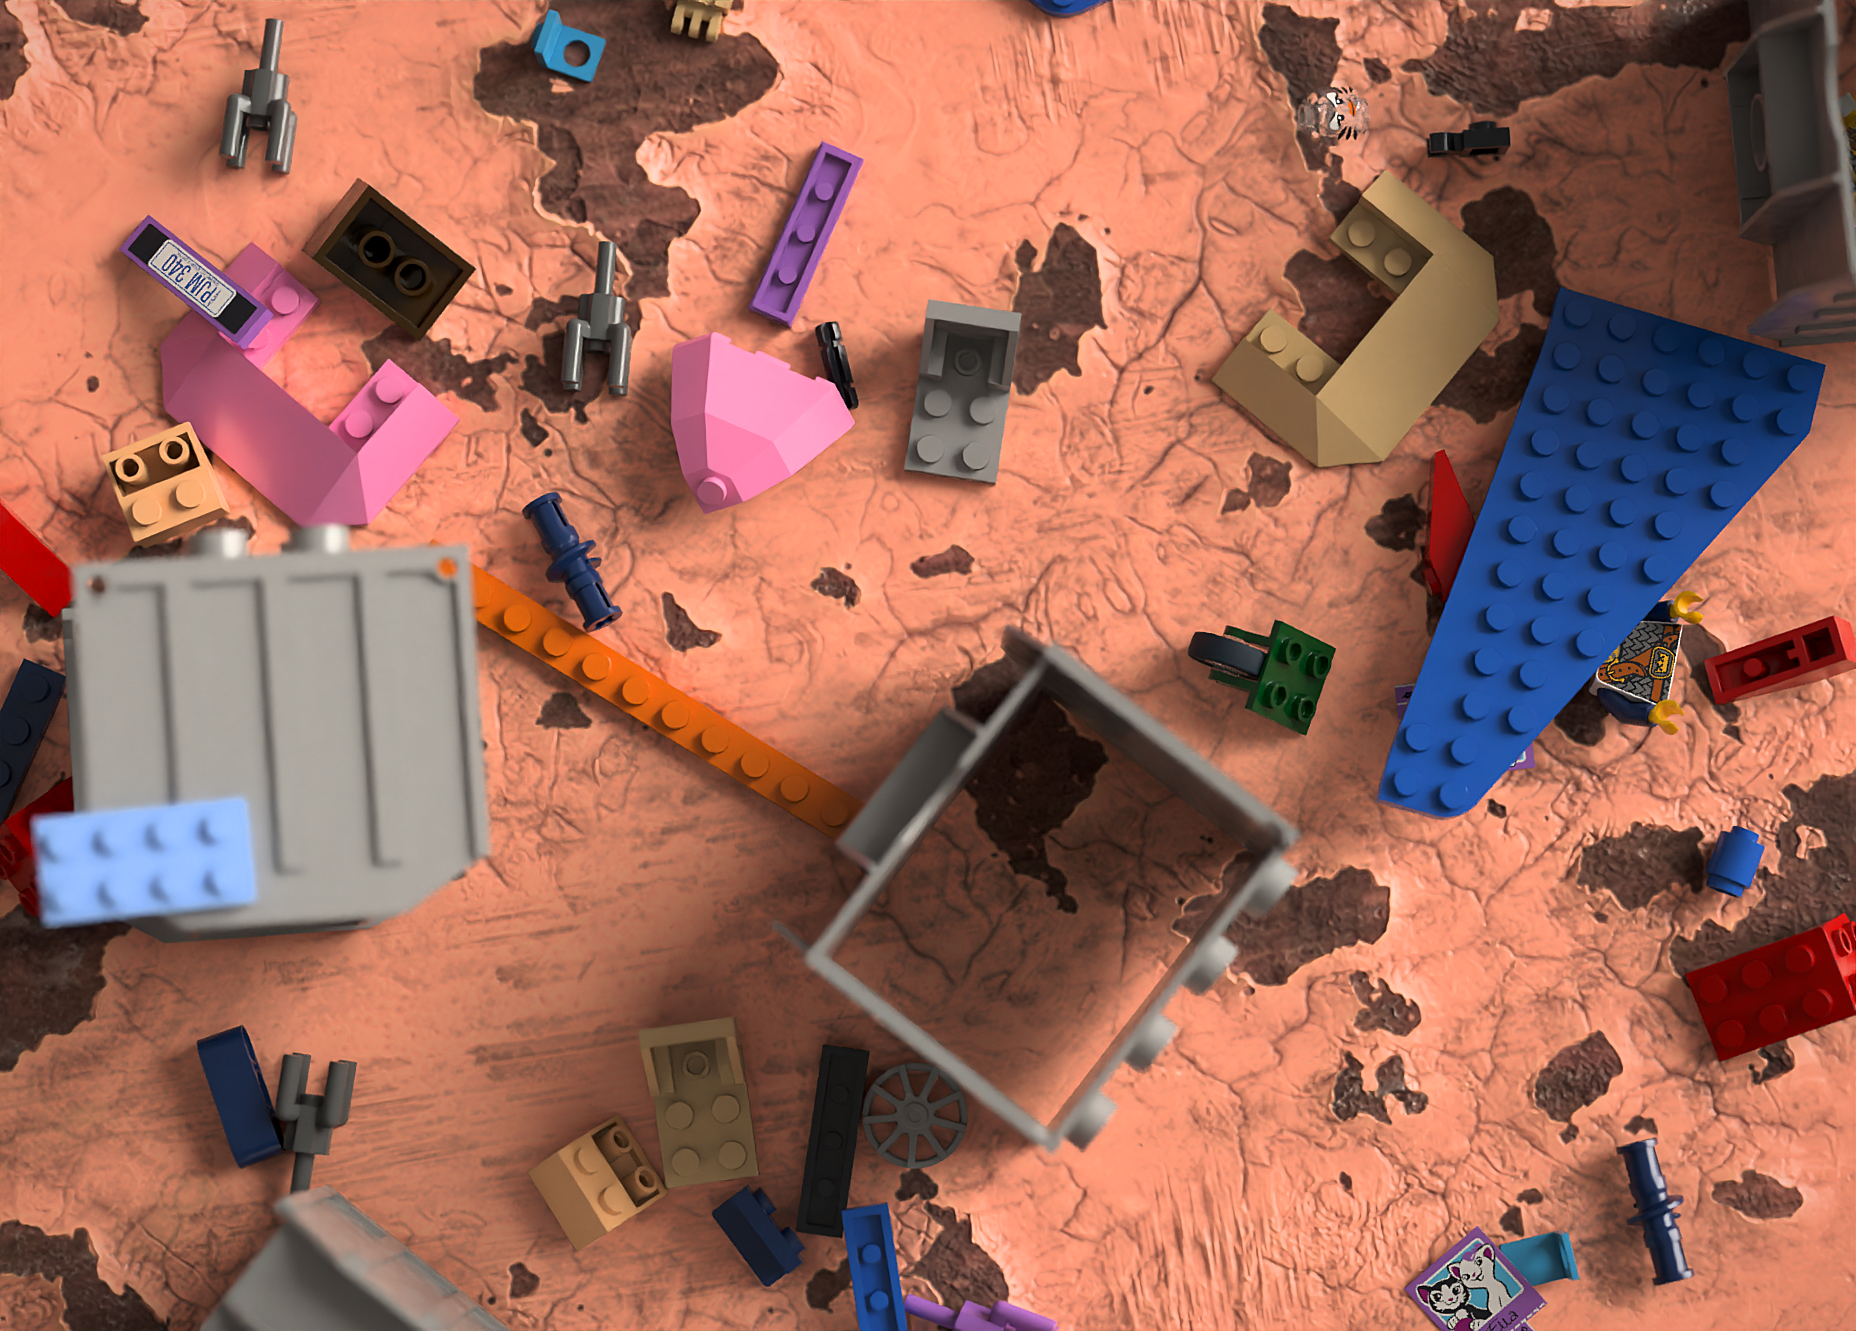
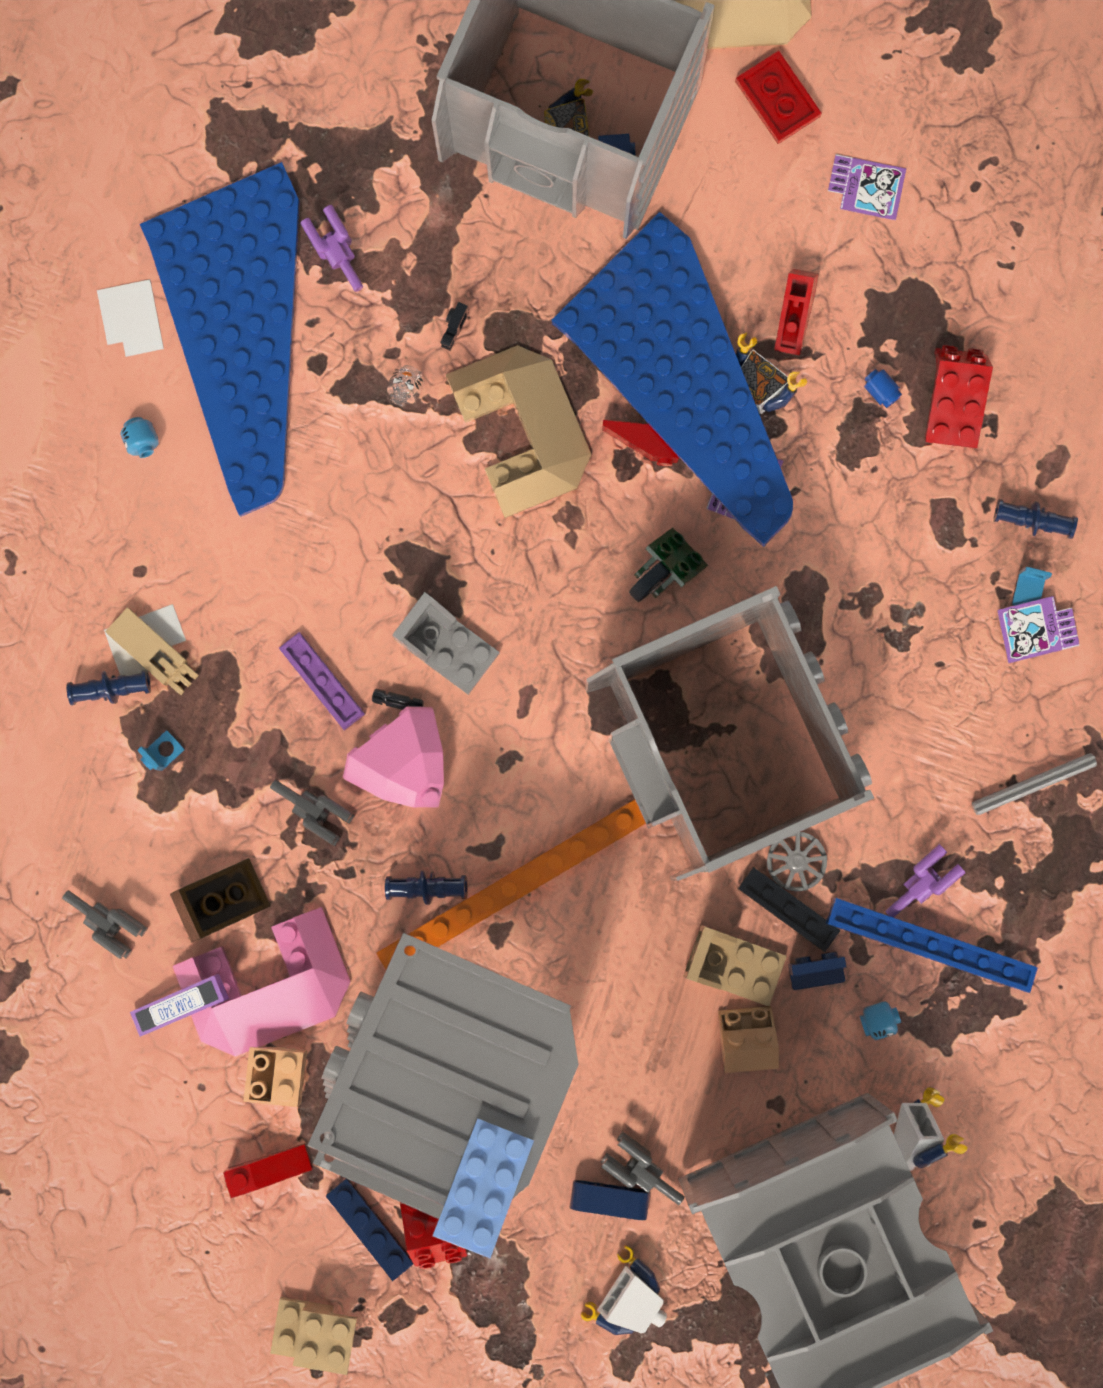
camera: 60 degrees left, 0 degrees up
none -> white torso [581,1246,667,1335]

